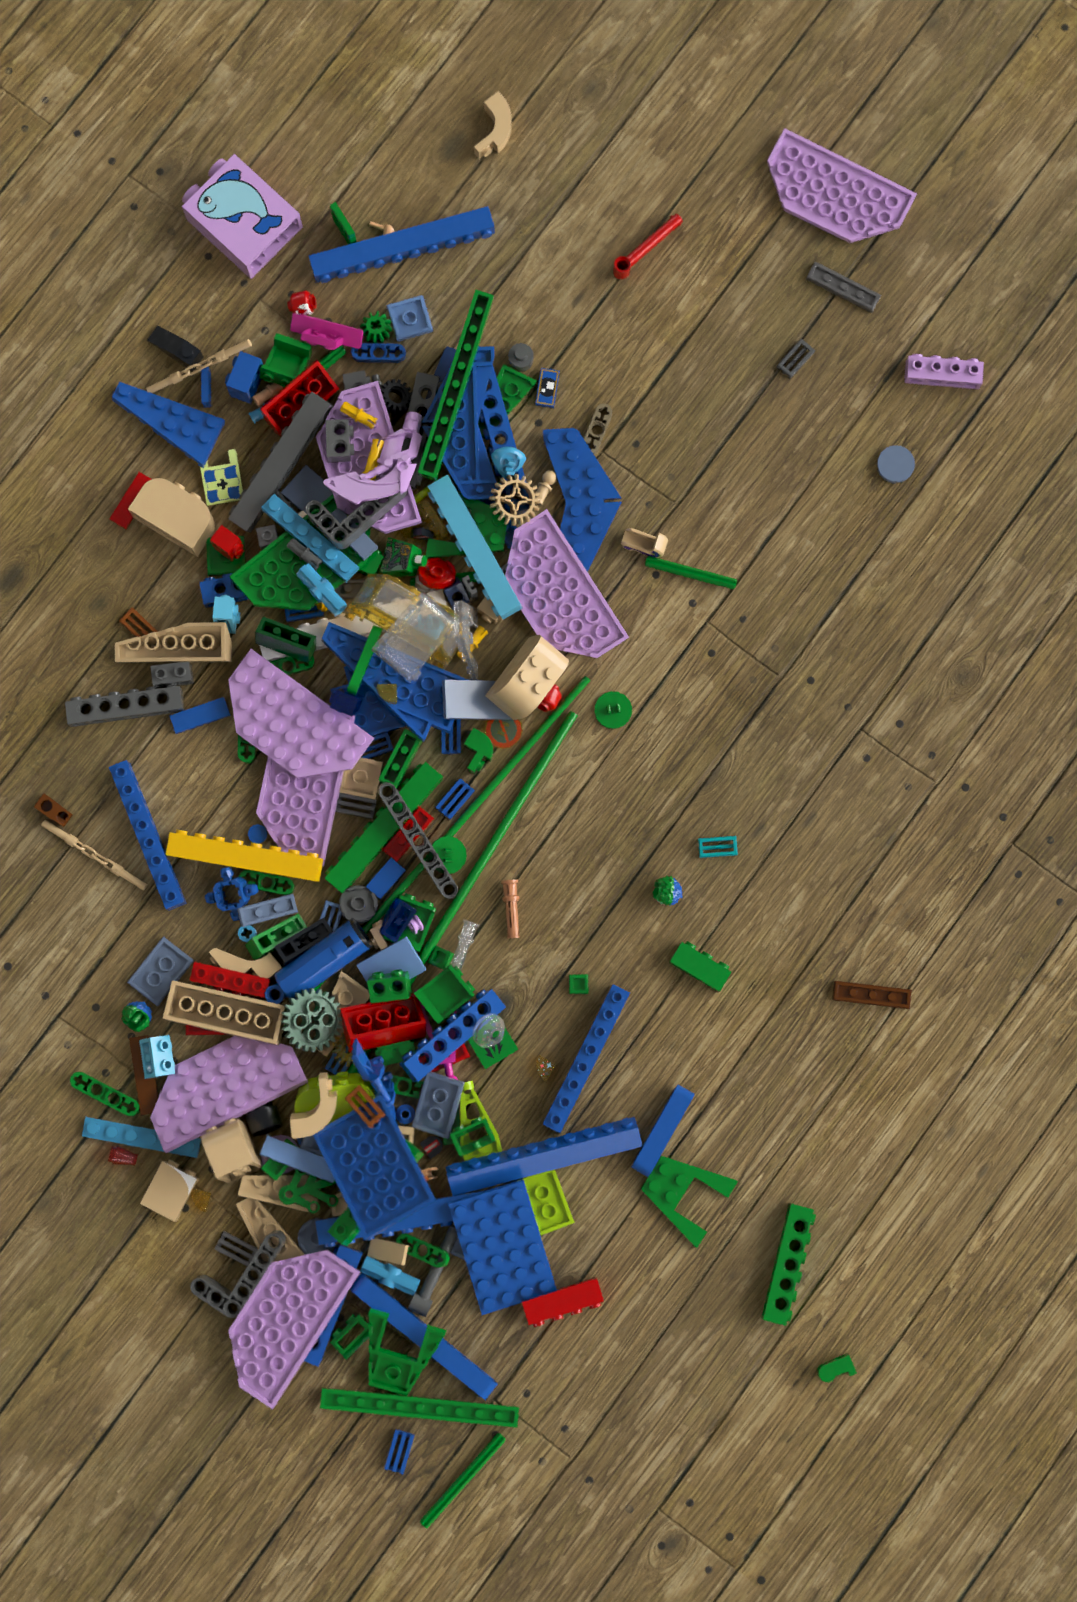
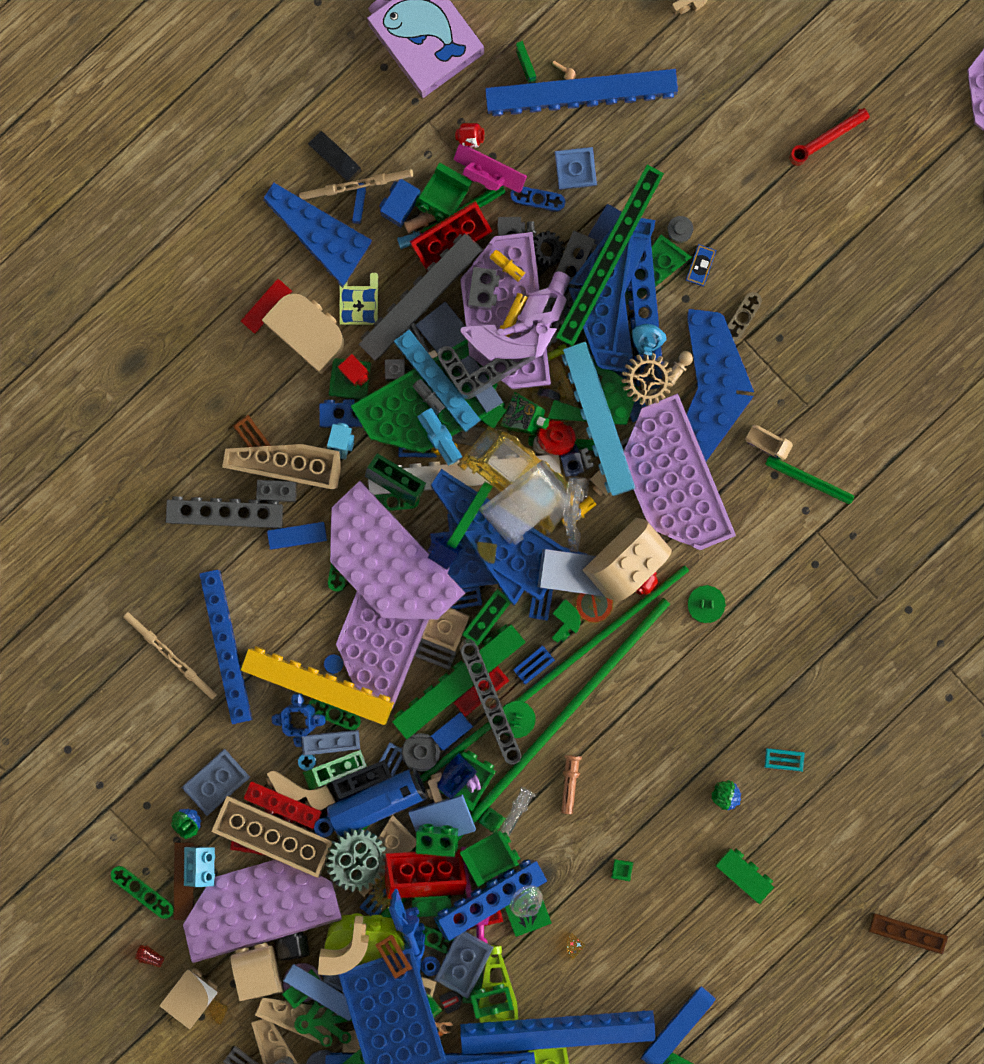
camera: 20 degrees right, 5 degrees up
reddish brown leg [34,793,73,827] -> none
dark azure plate [82,1117,201,1158] -> none
green gear [360,311,392,343] -> none
blue brick [543,984,630,1133] -> none
dark grey tile [776,339,815,379] -> none

